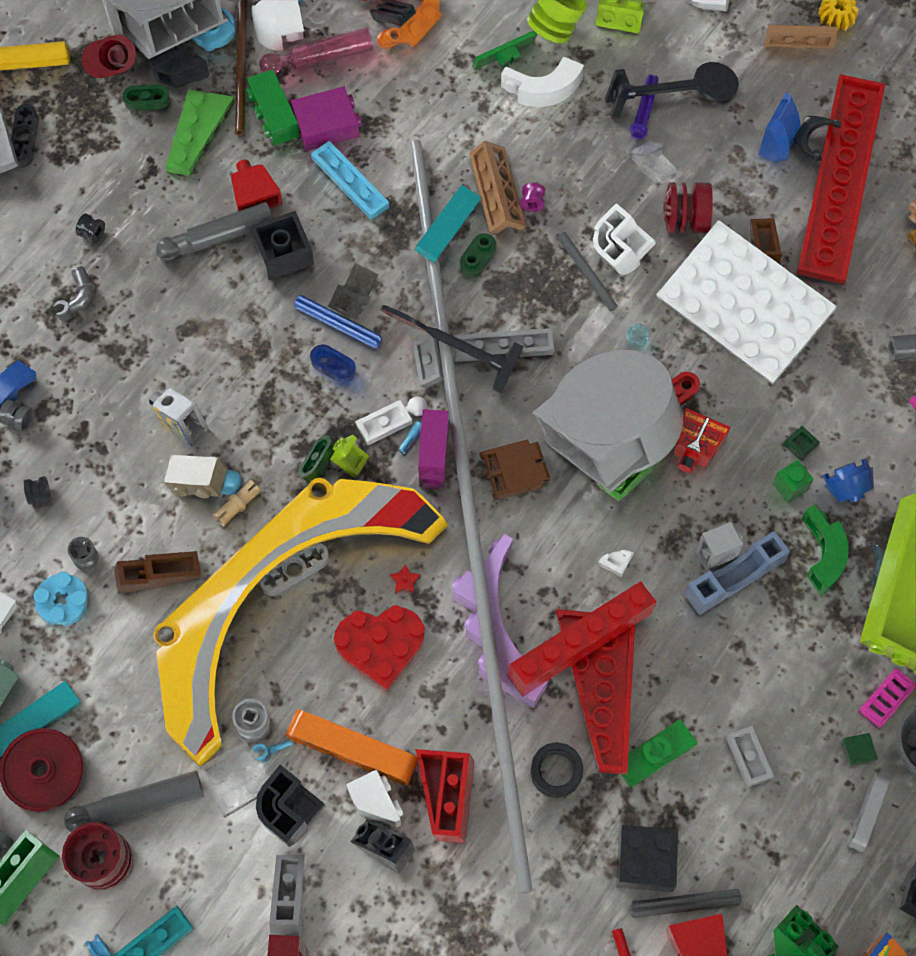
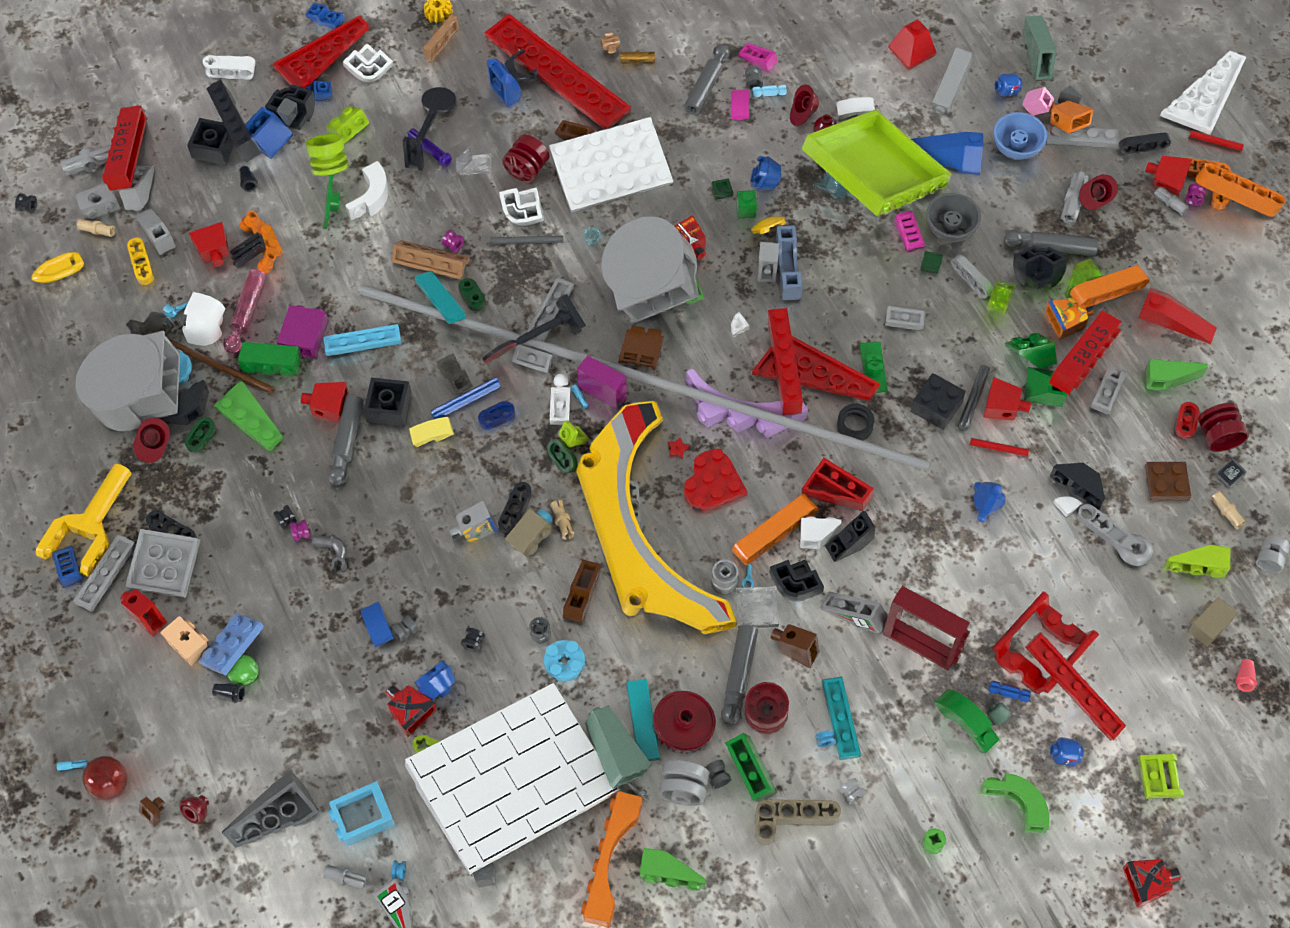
camera: 60 degrees left, 5 degrees down
green arch [802,505,849,597] -> none
none -> magenta wheel [290,519,311,542]
none -> light yellow slope [409,417,454,447]
none -> black beam [498,482,532,535]
none -> yellow dish [751,216,786,234]
none -> reddish brown torso [770,624,820,668]
none -> clear neon green slope [988,279,1017,313]

